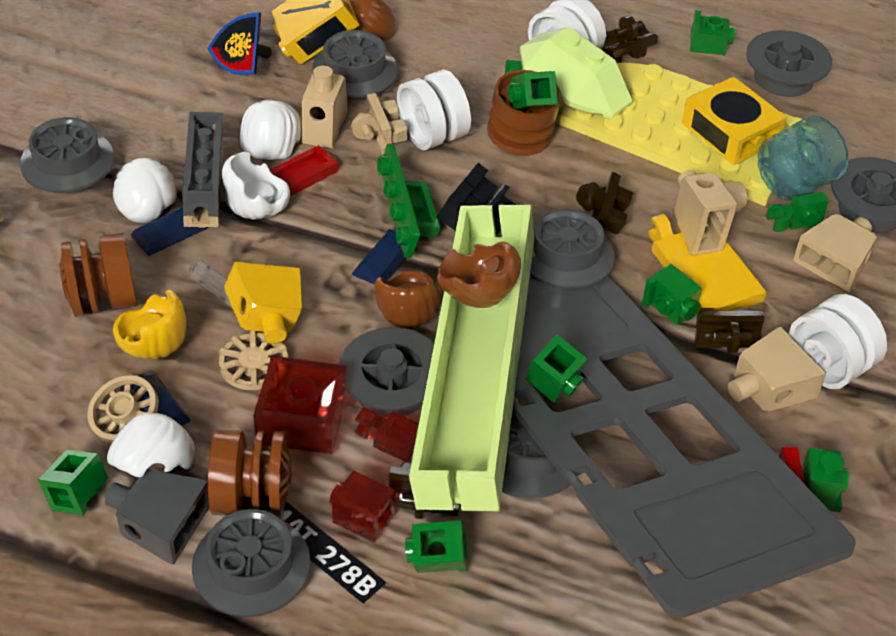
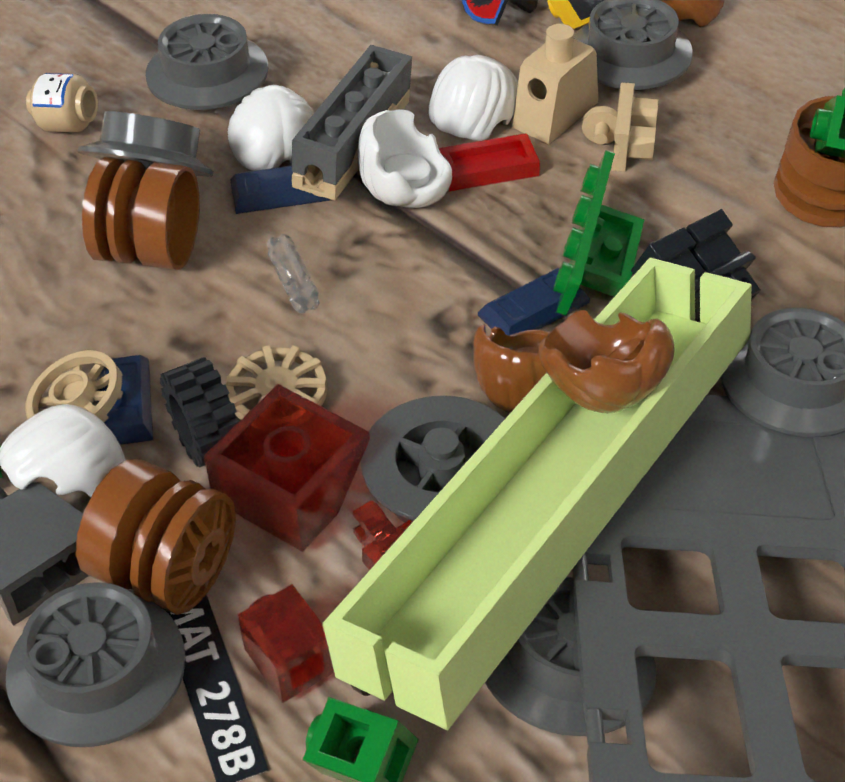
camera: 30 degrees right, 0 degrees up
yellow piece [113,290,186,360] -> none
yellow torso [224,262,302,344] -> none
white wheel [397,69,471,151] -> none
green brick [525,334,587,403] -> none
none -> dark grey wheel [78,111,214,177]
none -> black tyre [160,357,244,468]

